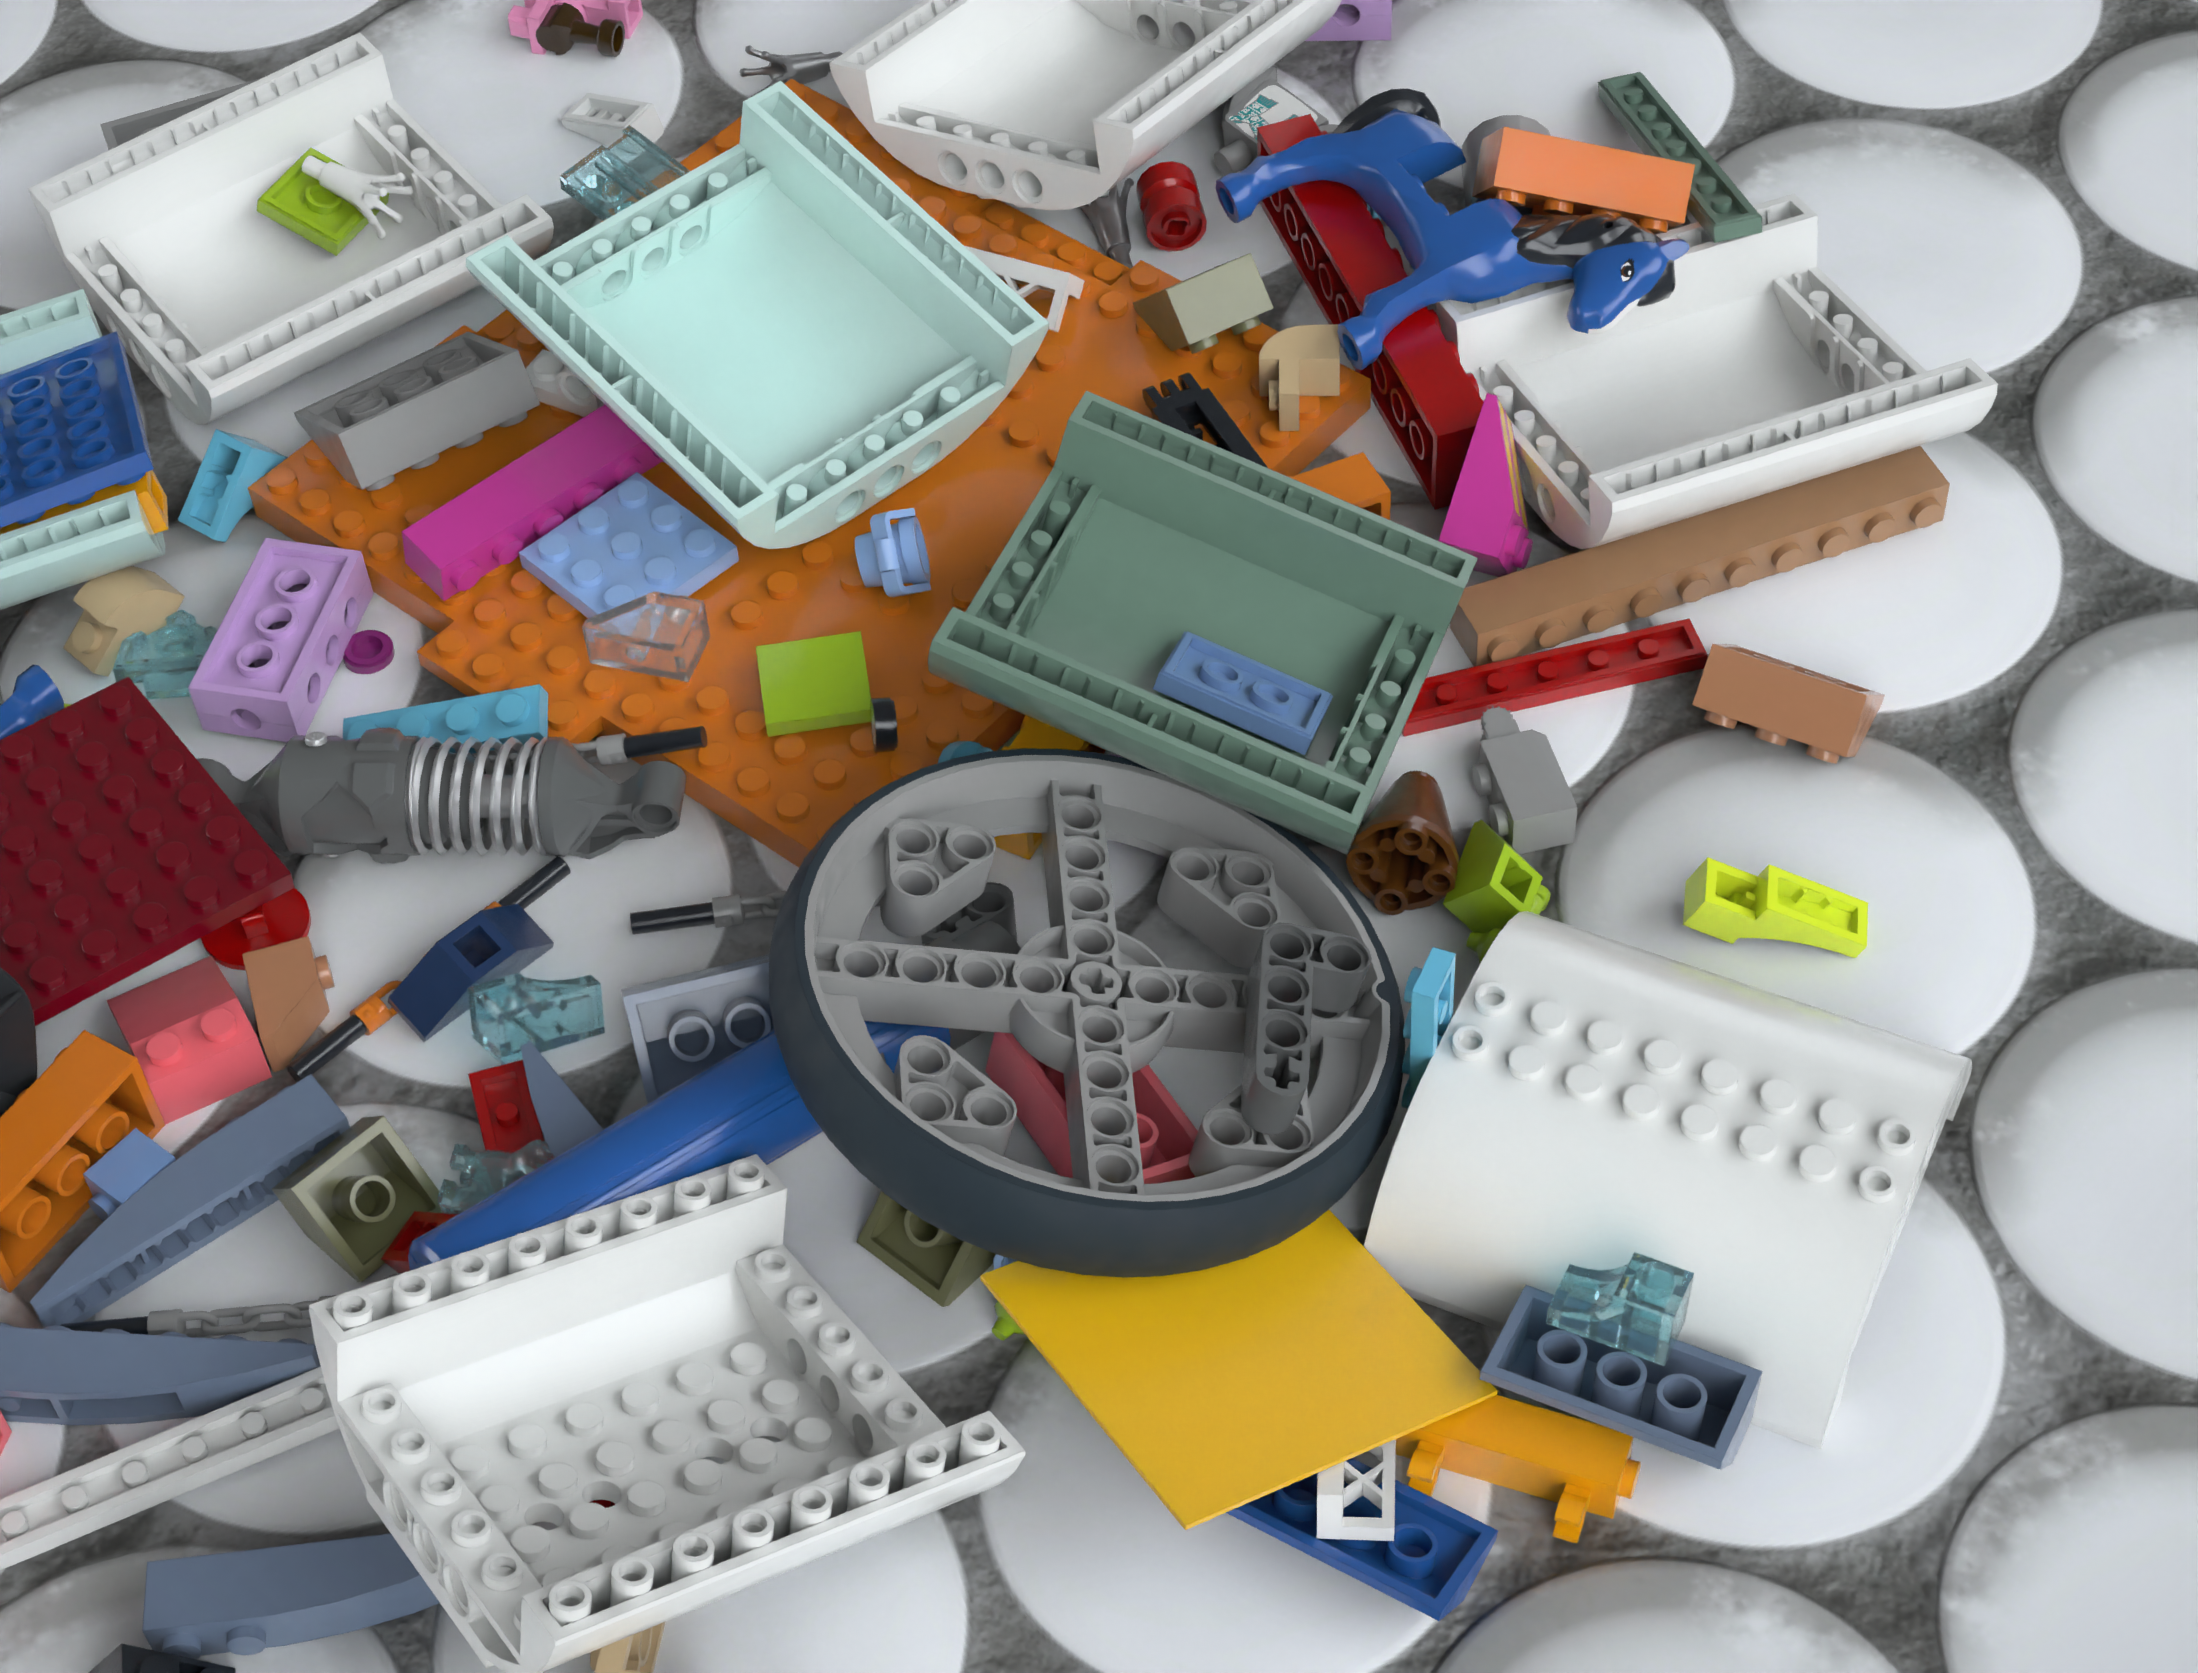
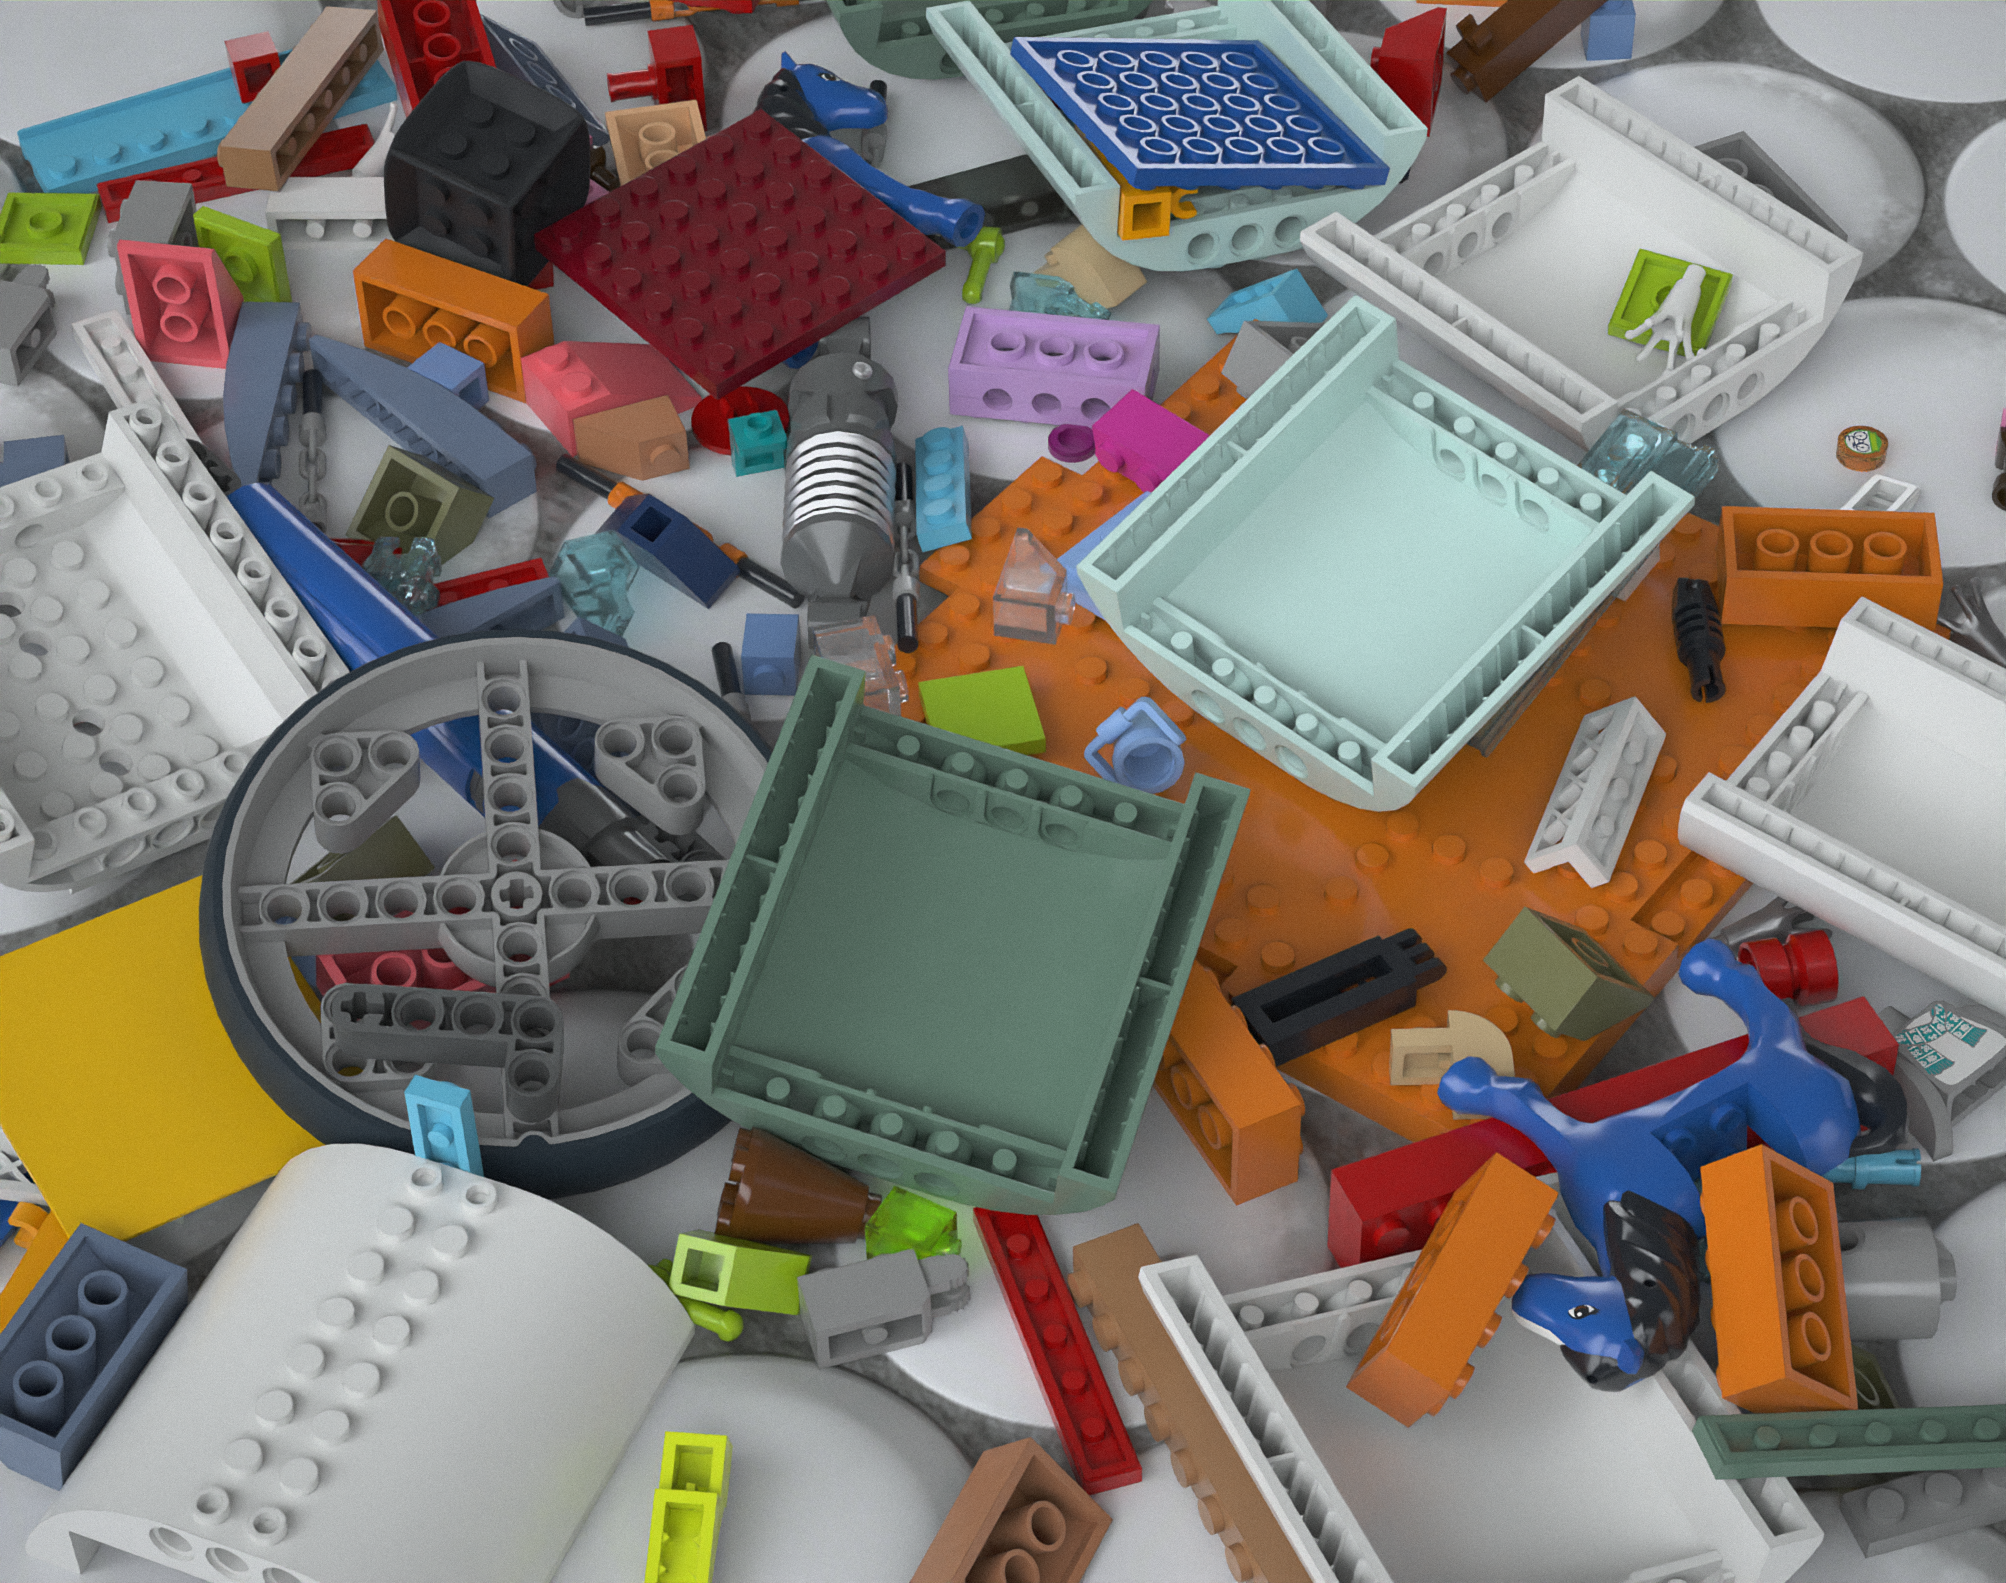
camera: 85 degrees right, 5 degrees down
medium blue tile [1153,631,1333,755] -> none
dark pink slope [1438,393,1533,577] -> none
clear light blue arch [1546,1252,1694,1366] -> none
none -> teal bracket [728,410,787,477]
none -> medium blue brick [741,613,801,696]
none -> clear brick [813,615,909,716]
none -> clear neon green brick [865,1186,962,1260]
none -> orange brick [1346,1152,1559,1428]
none -> orange brick [1716,506,1943,631]
none -> clear orange tile [1836,426,1888,472]

